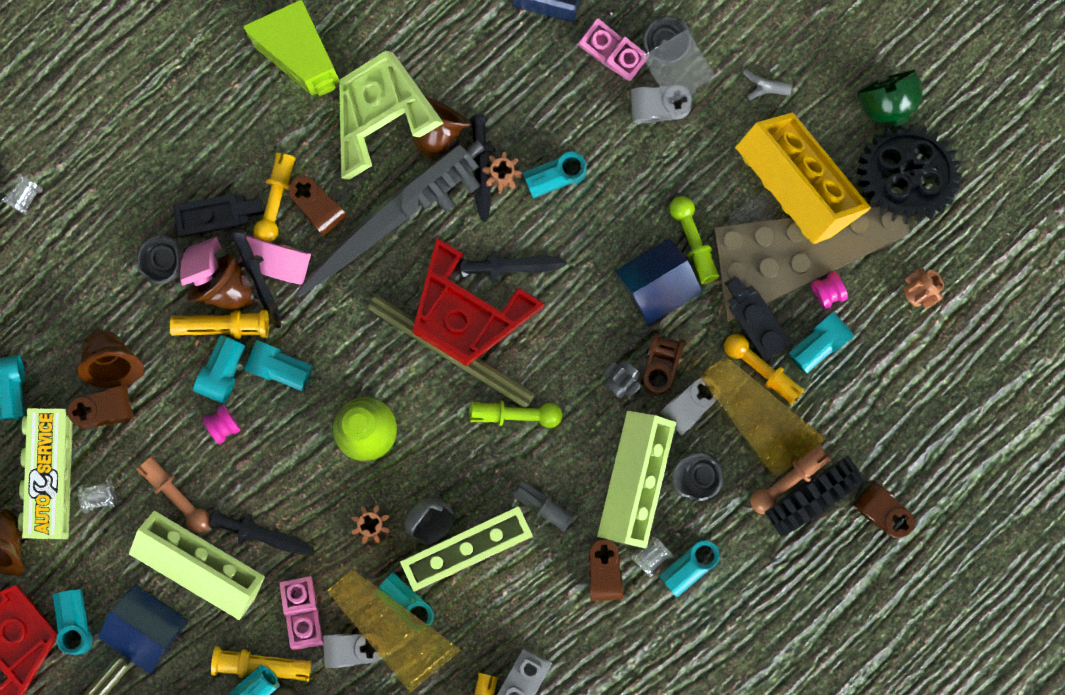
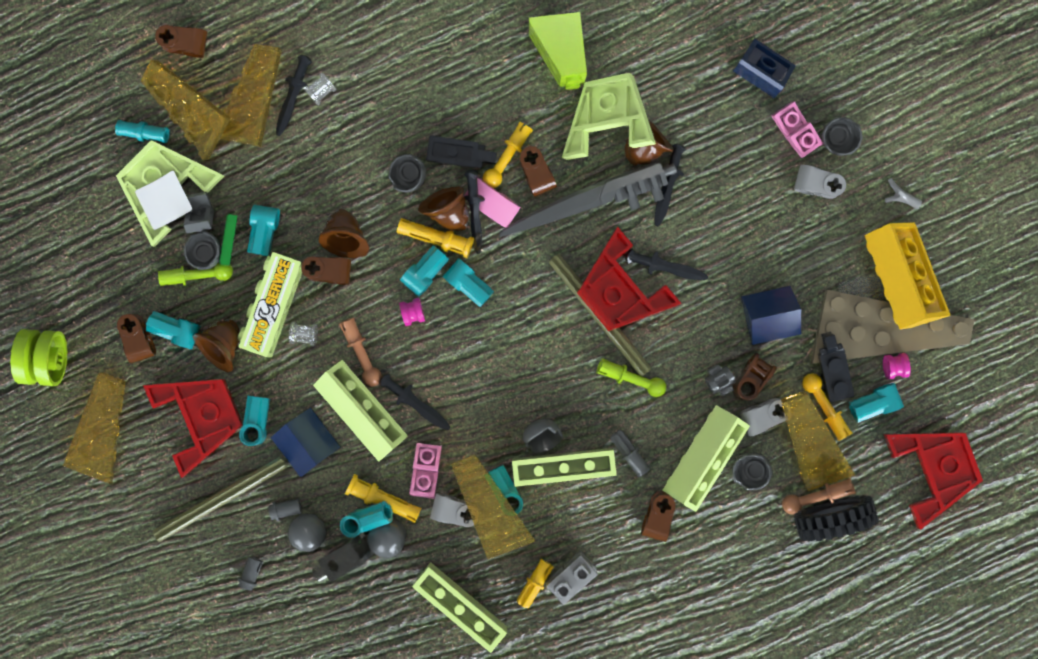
camera: 15 degrees right, 5 degrees up
bright pink slope [180,236,221,286] -> none
lime cone [333,397,397,461] -> none
nougat gear [351,505,391,544] -> none
nougat gear [482,152,522,193] -> none
teal piece [523,152,587,199] -> none
clear bush [631,535,674,578] -> none
clear piece [642,29,716,104] -> none
teal piece [659,540,720,597] -> none
lime pin [670,196,719,284] -> none
reddish brown piece [852,480,915,538] -> none
black gear [856,124,962,224] -> none
dark green cylinder [857,70,923,127] -> none
nougat gear [904,267,944,309] -> none
none -> red wing [883,432,983,530]

